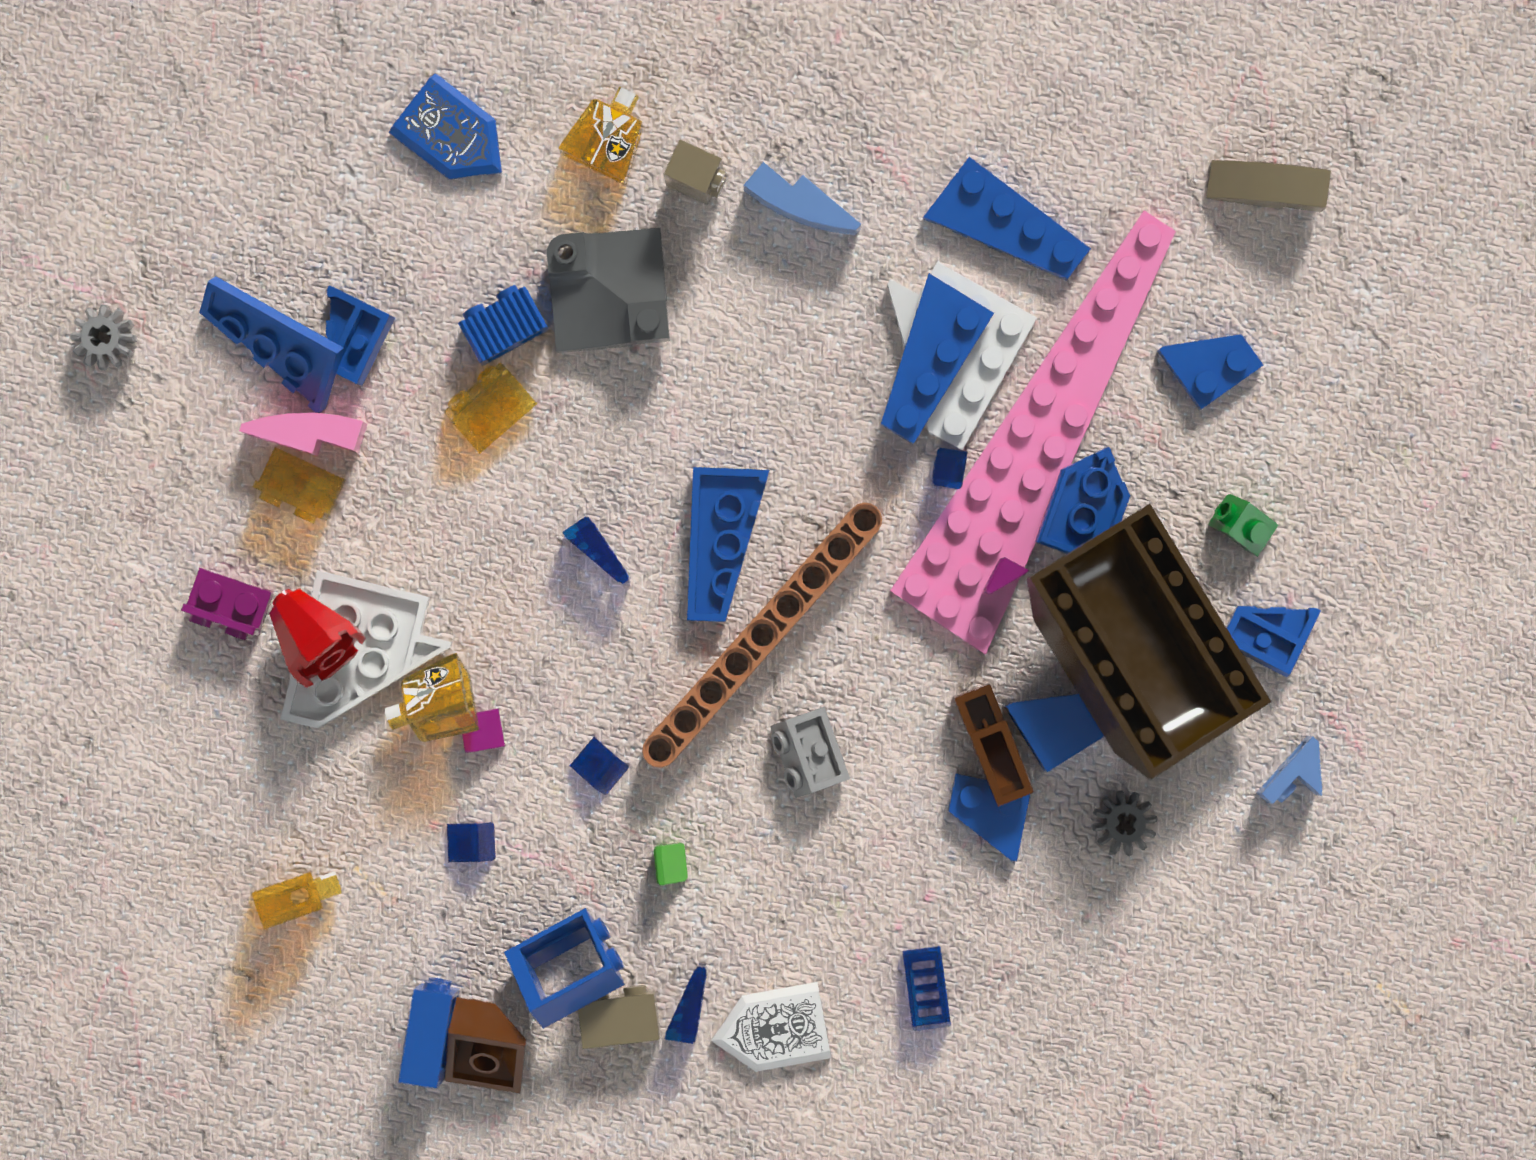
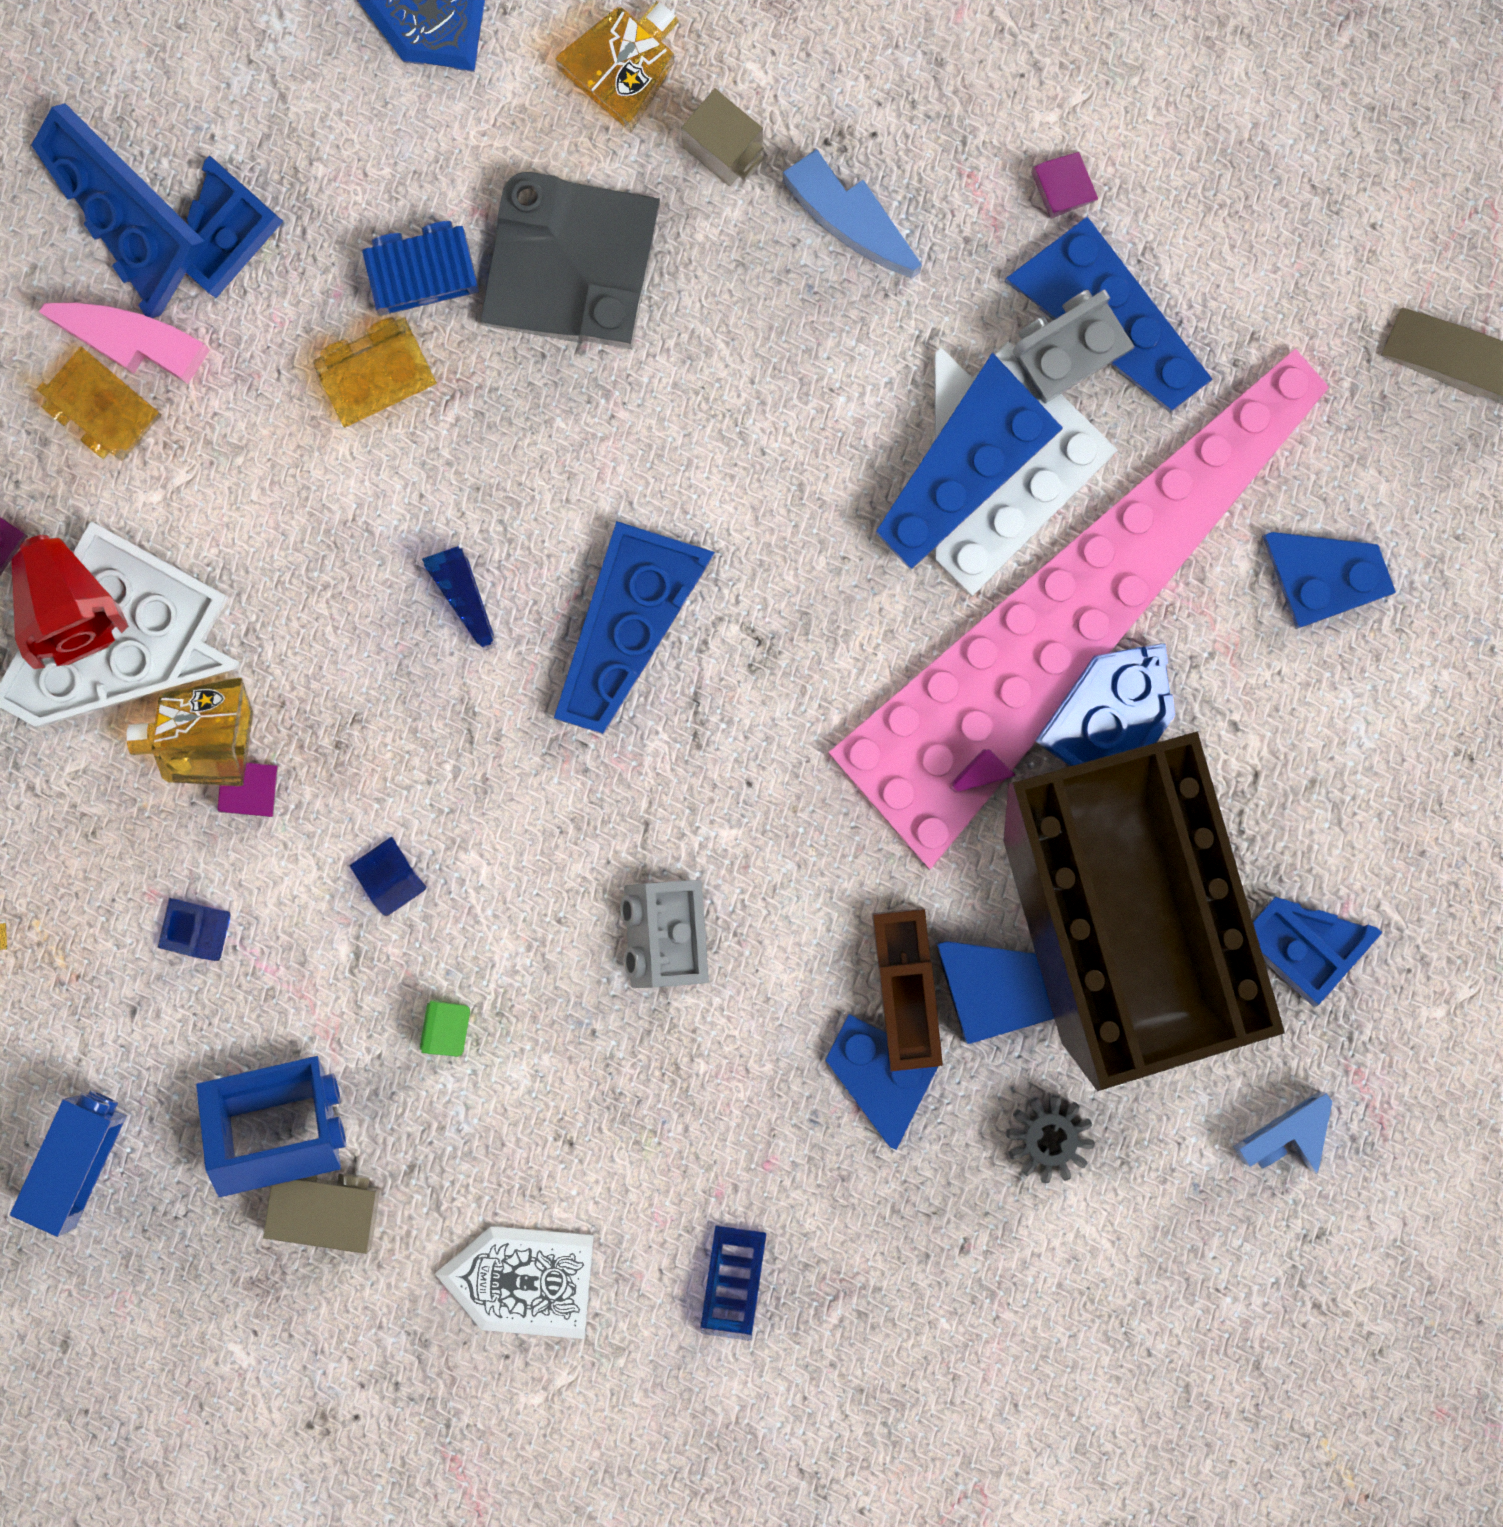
camera: 10 degrees right, 0 degrees up
reddish brown slope [445,997,526,1094] -> none
nougat beam [642,503,882,768] -> none
clear blue slope [664,963,708,1044] -> none
clear blue slope [931,447,968,490] -> none
green bracket [1208,494,1279,557] -> none
none -> light grey bracket [1012,289,1134,403]
none -> magenta slope [1031,152,1098,219]

